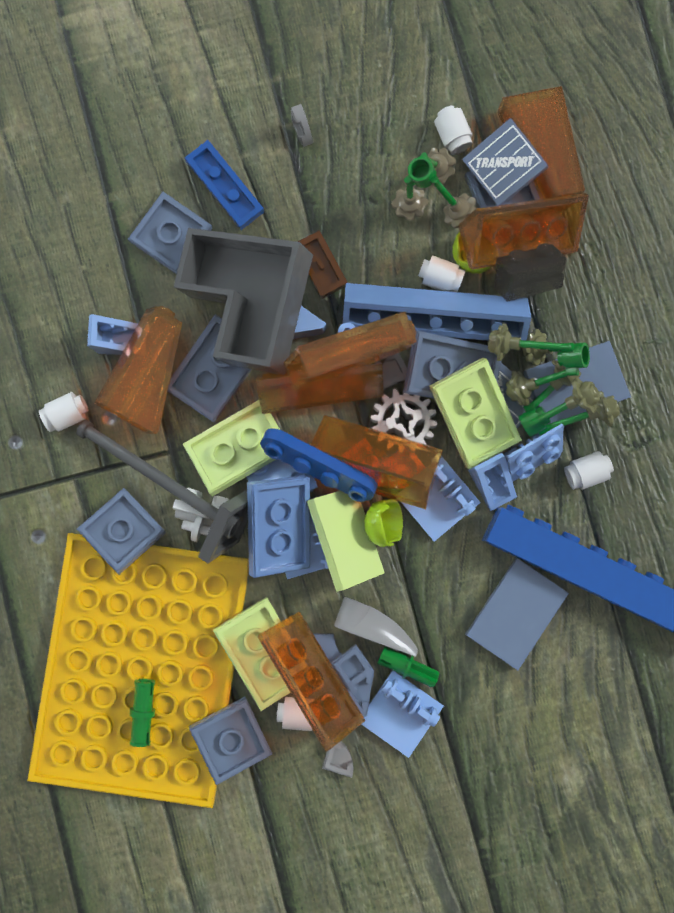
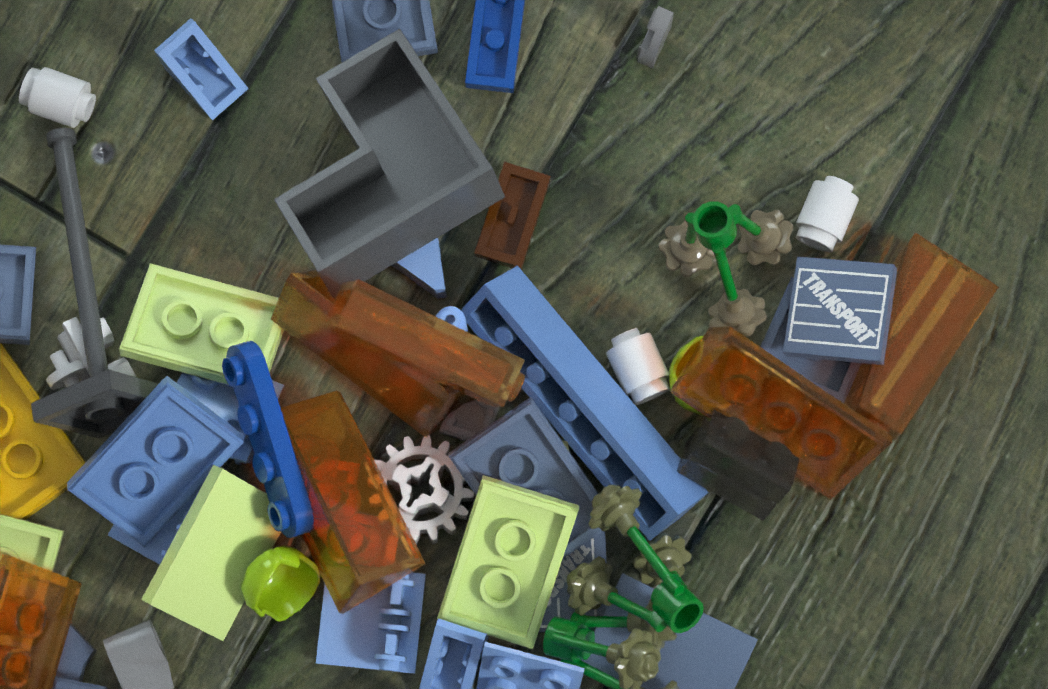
camera: 55 degrees right, 5 degrees down
clear orange slope [94,306,182,434] -> none
sand blue tile [164,314,252,423] -> none

